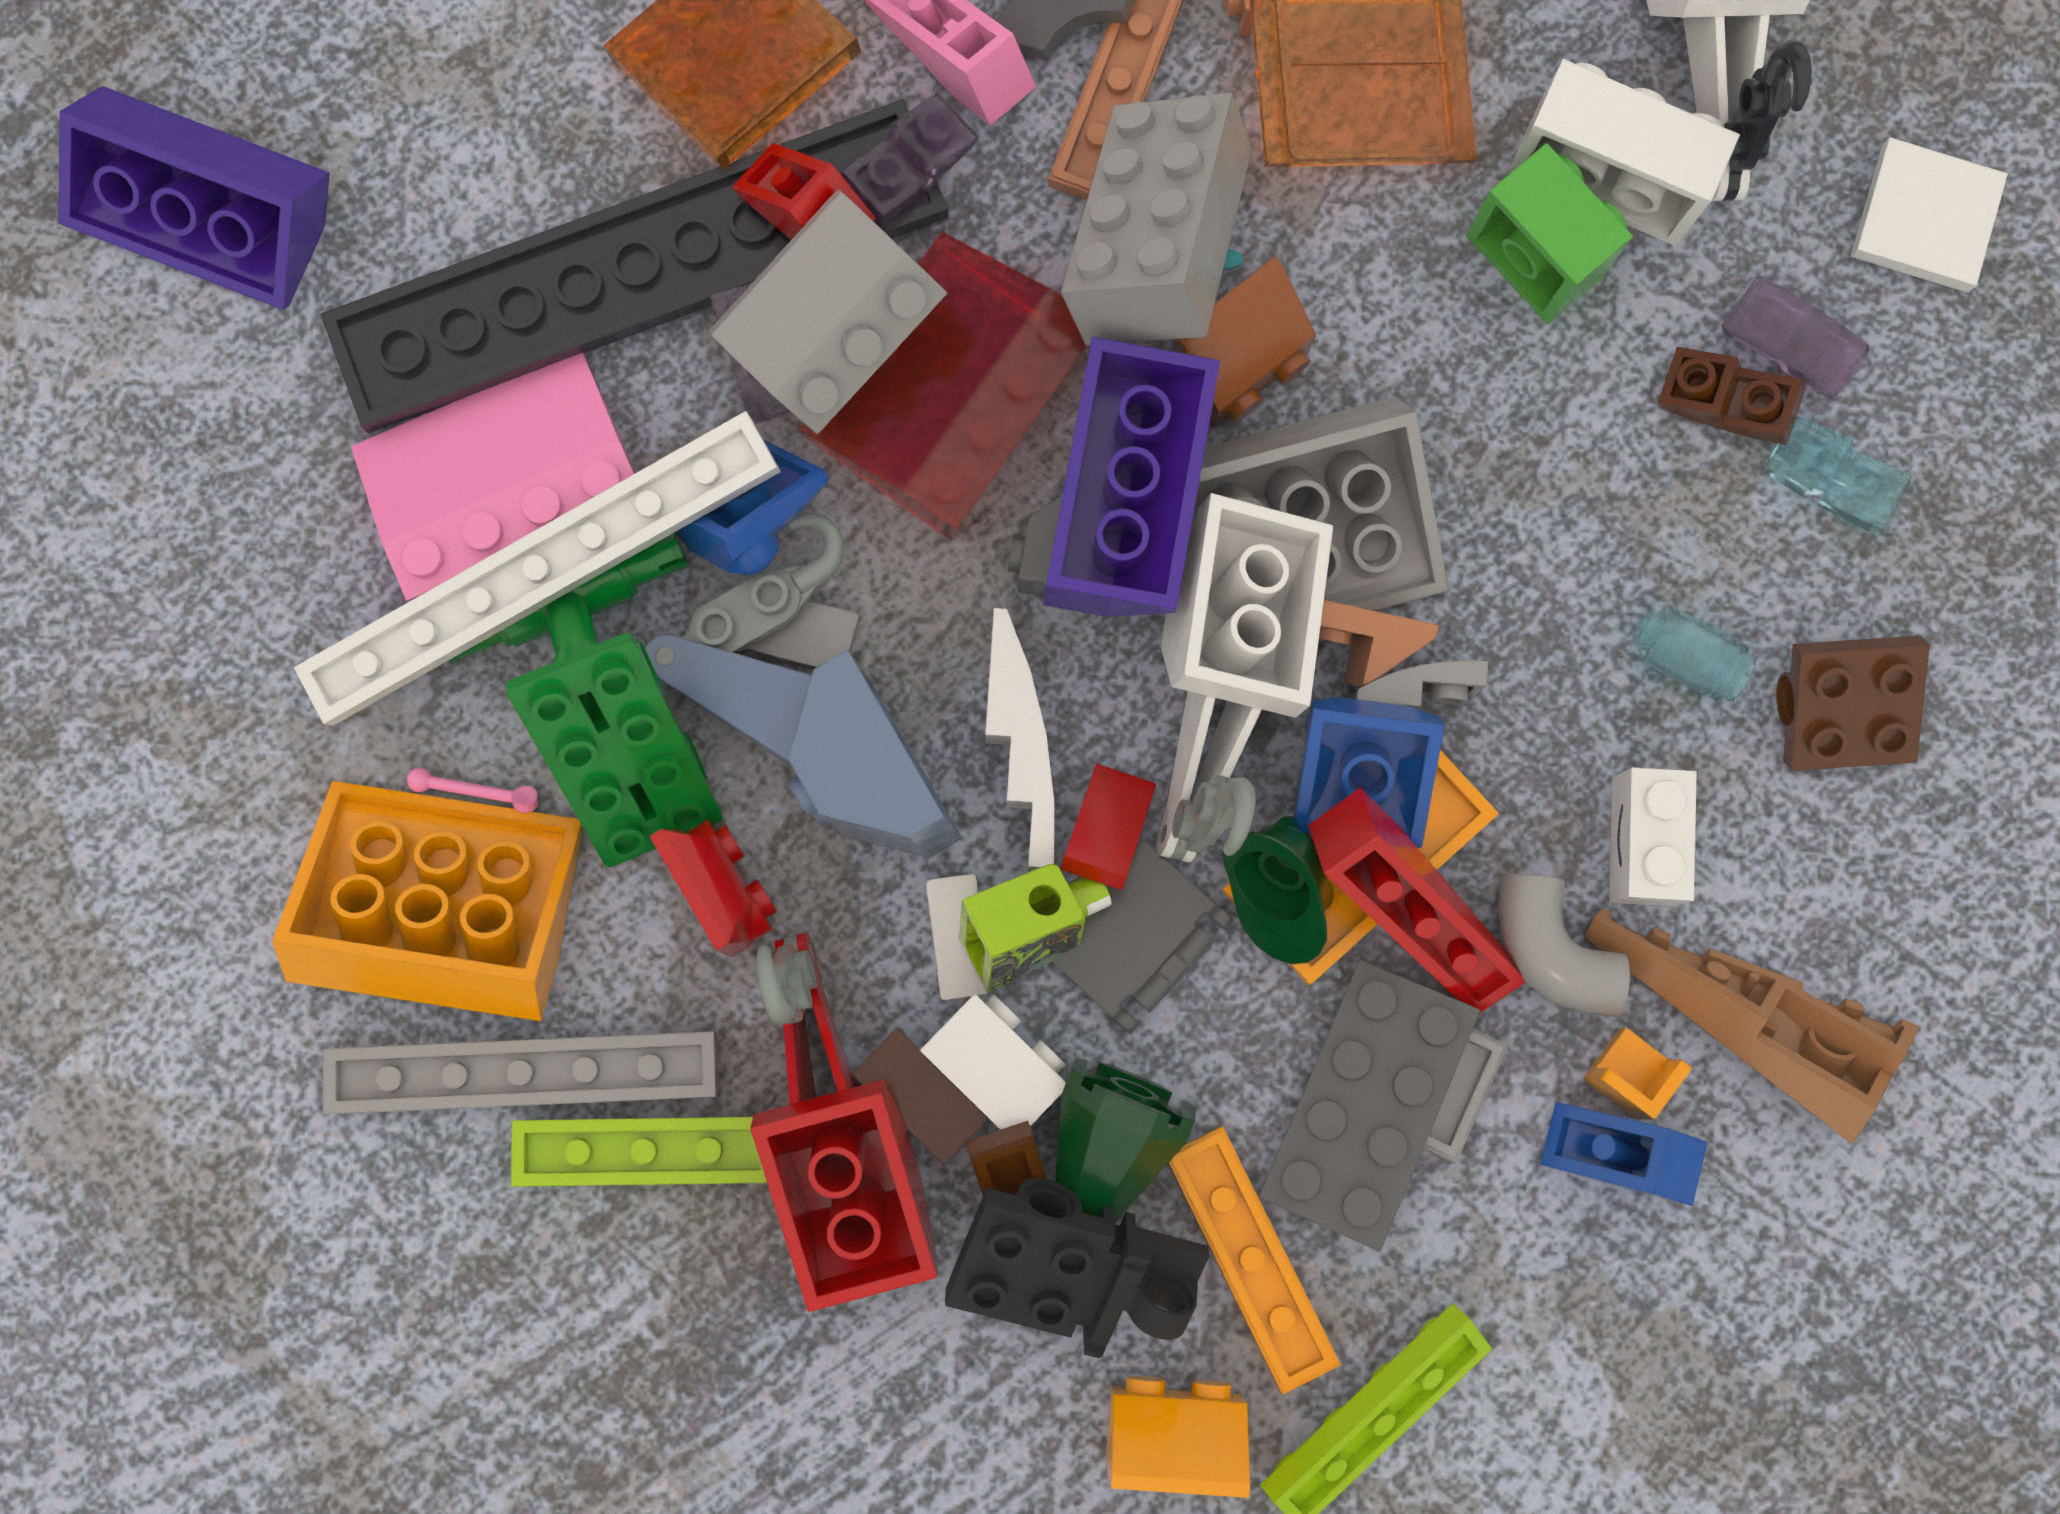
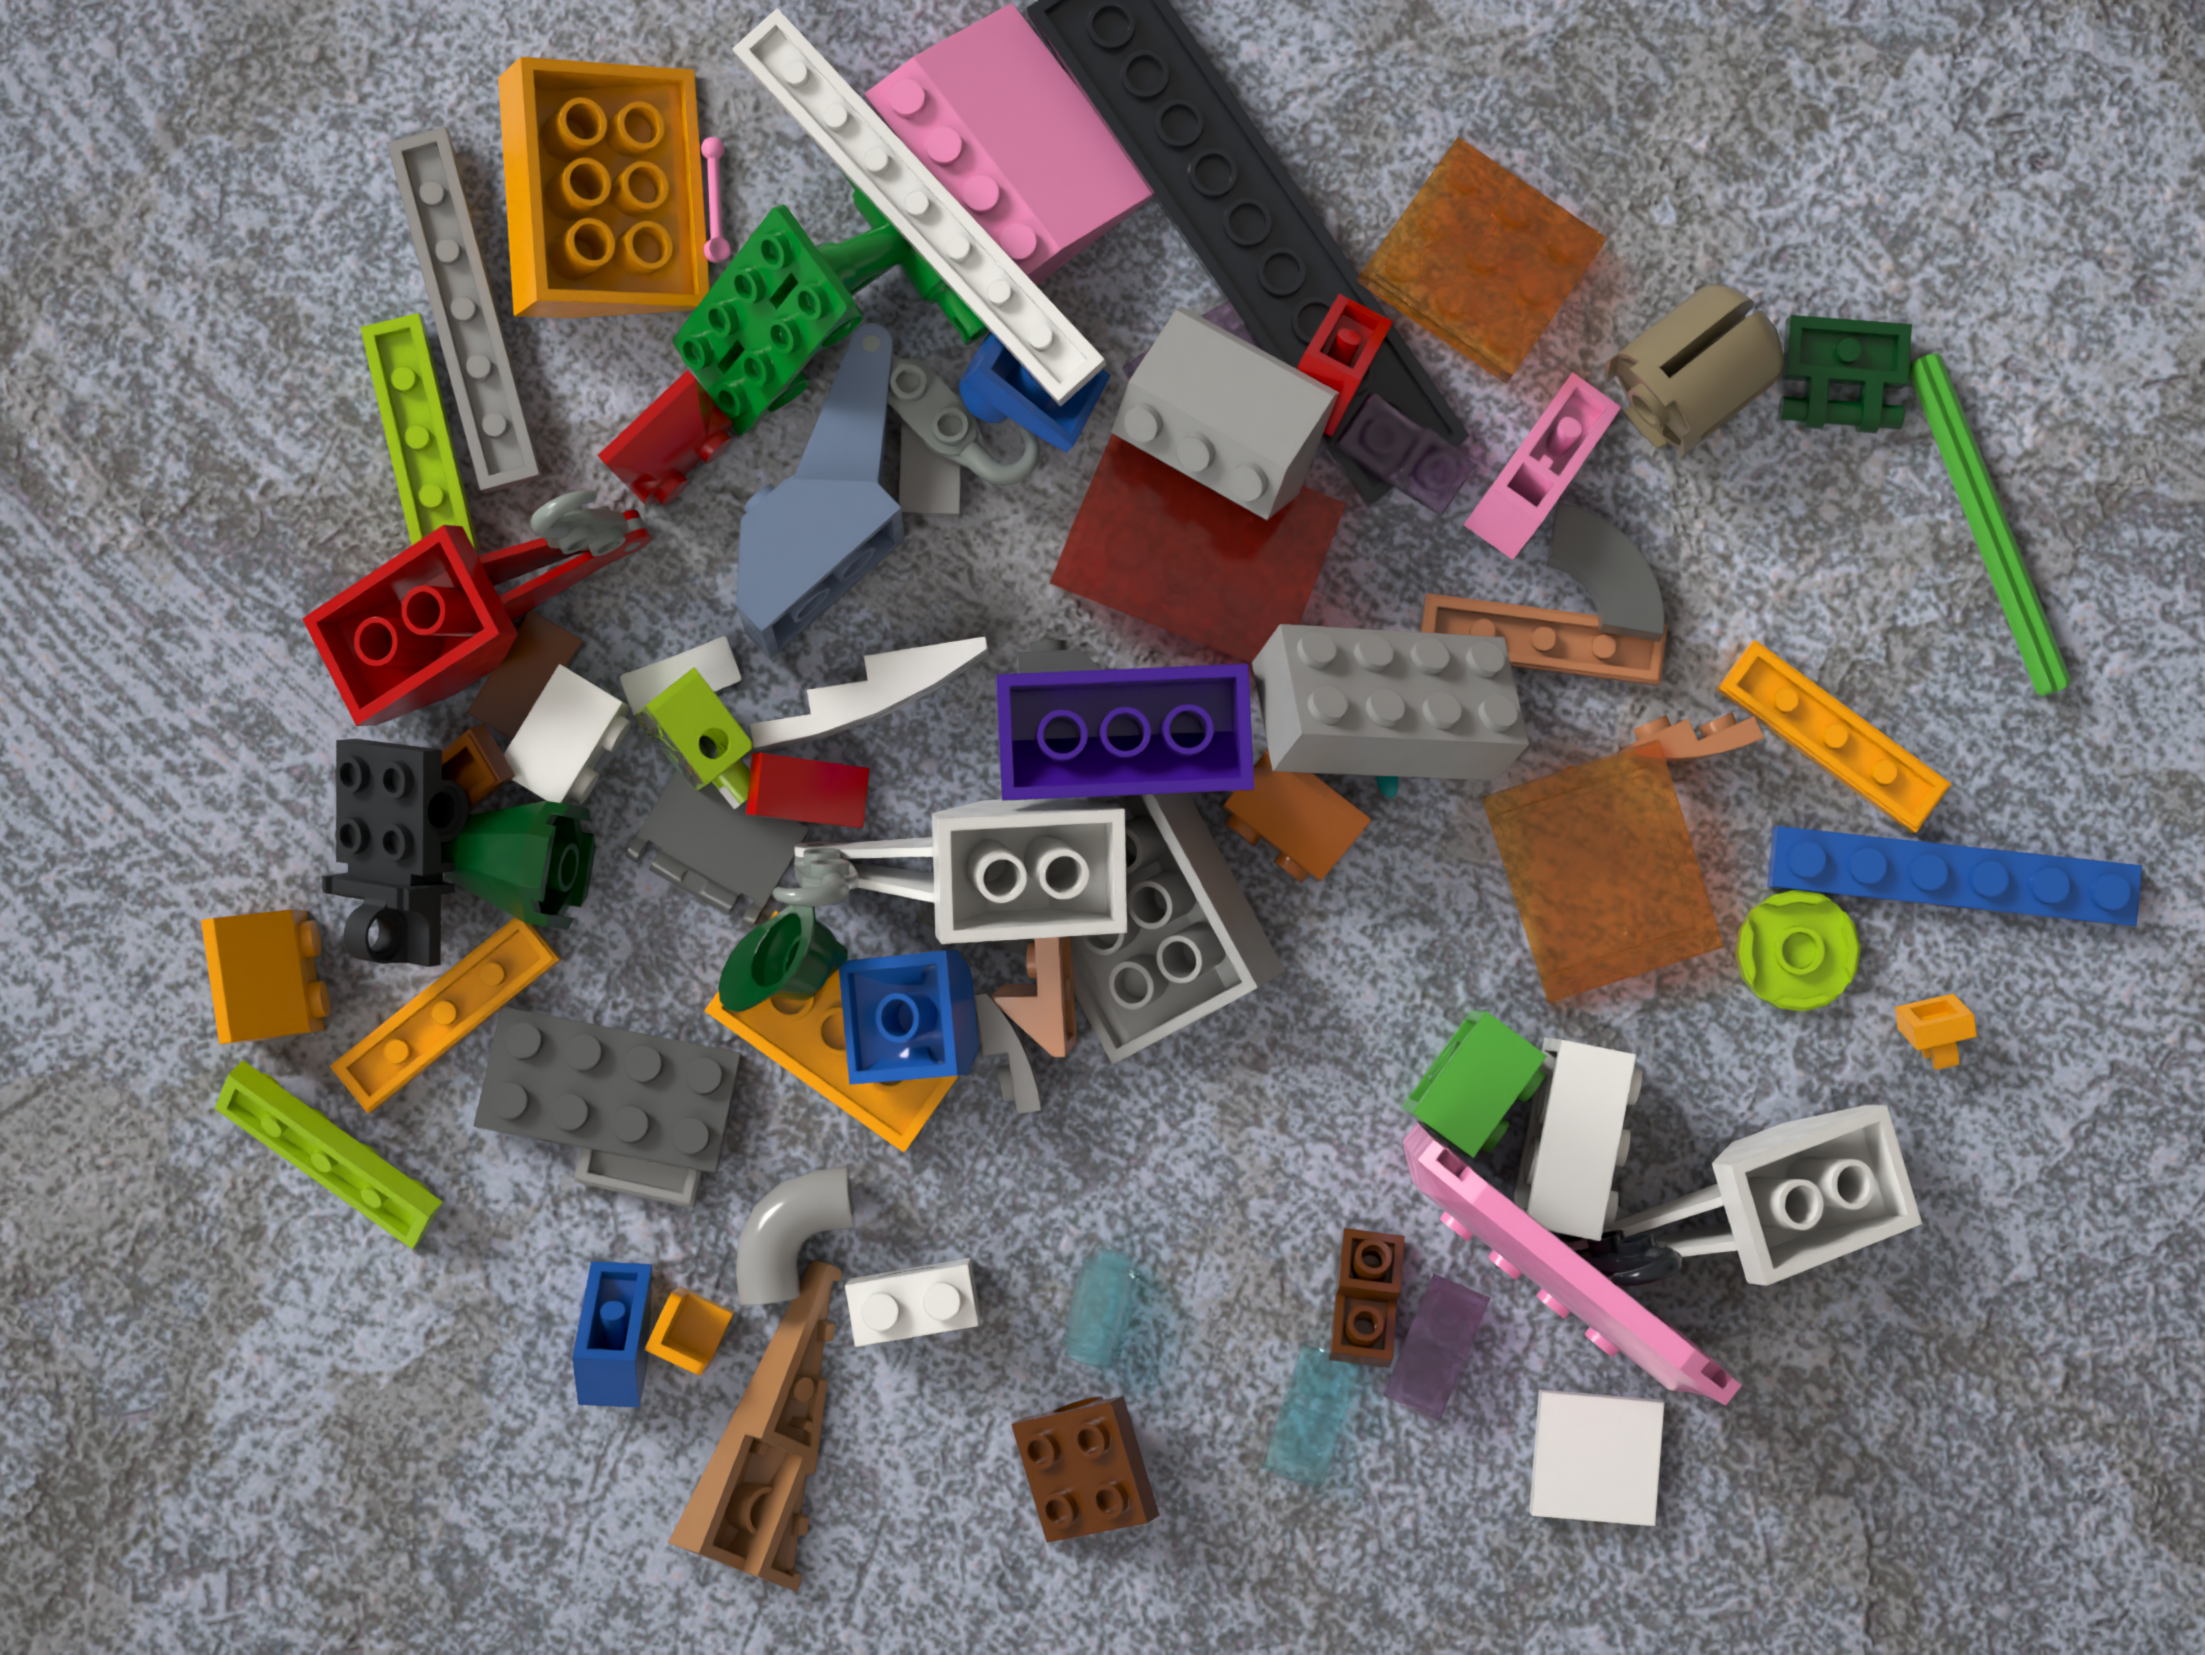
camera: 80 degrees right, 5 degrees up
red slope [1308,788,1526,1014] -> none
none -> bright pink slope [1402,1122,1742,1406]

